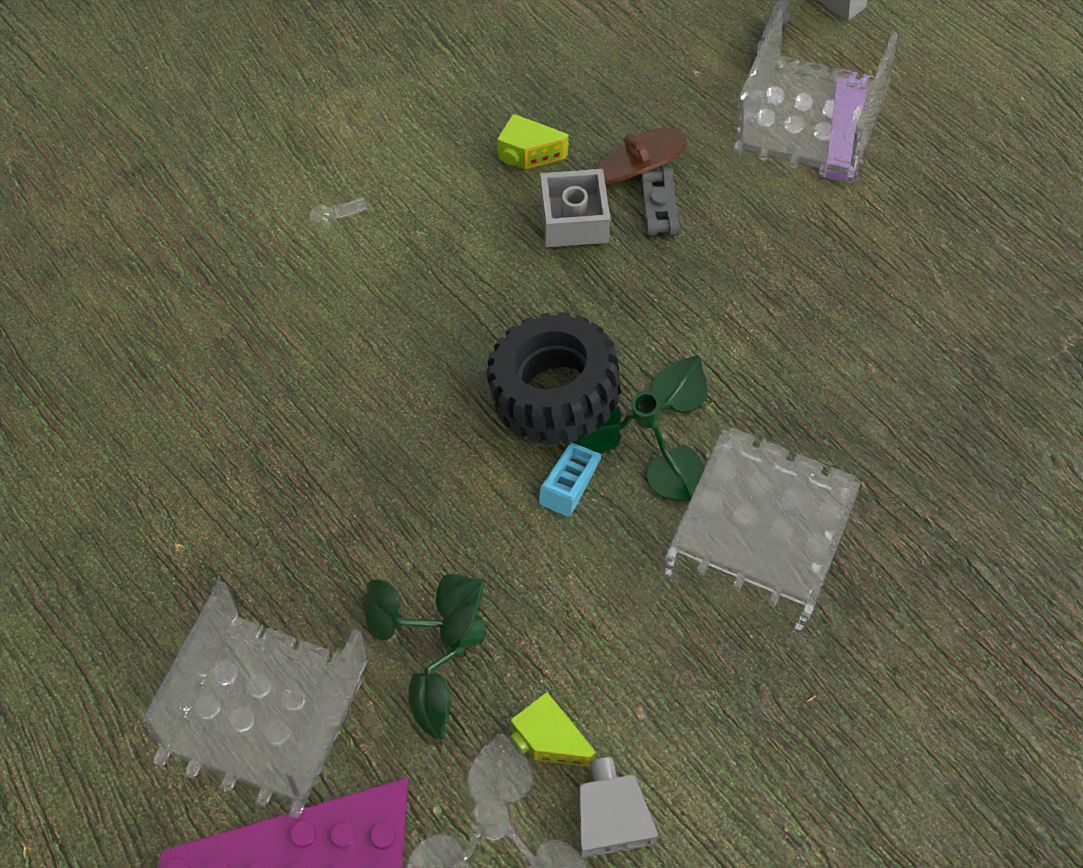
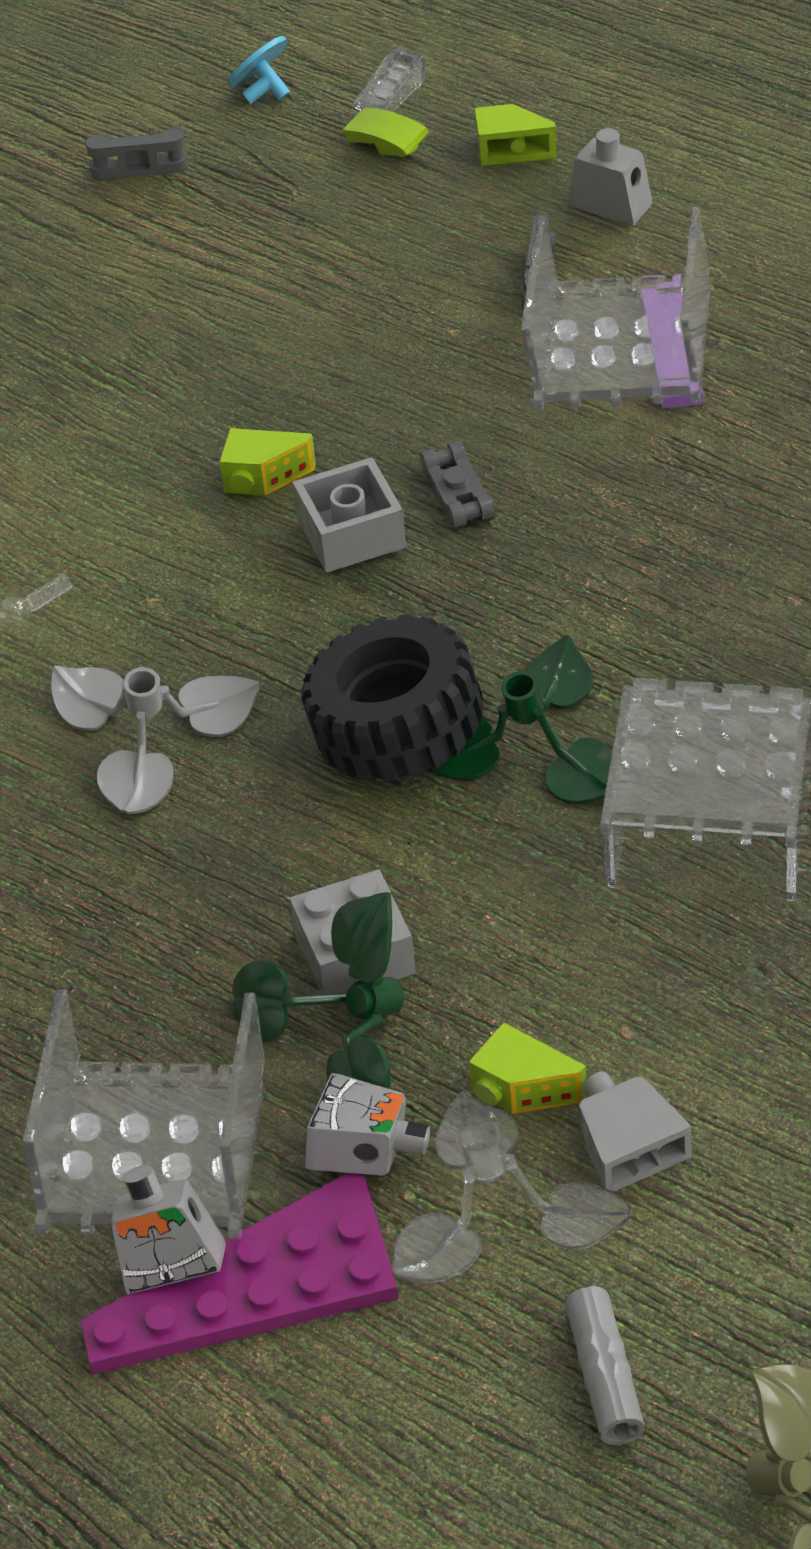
camera: 10 degrees left, 15 degrees down
medium azure slope [539,442,602,517] -> none
reddish brown shield [595,128,687,185] -> none
none -> light grey plant [51,665,260,814]
none -> light grey torso [112,1165,226,1295]
none -> light grey brick [289,869,416,995]
none -> light grey torso [305,1073,430,1176]

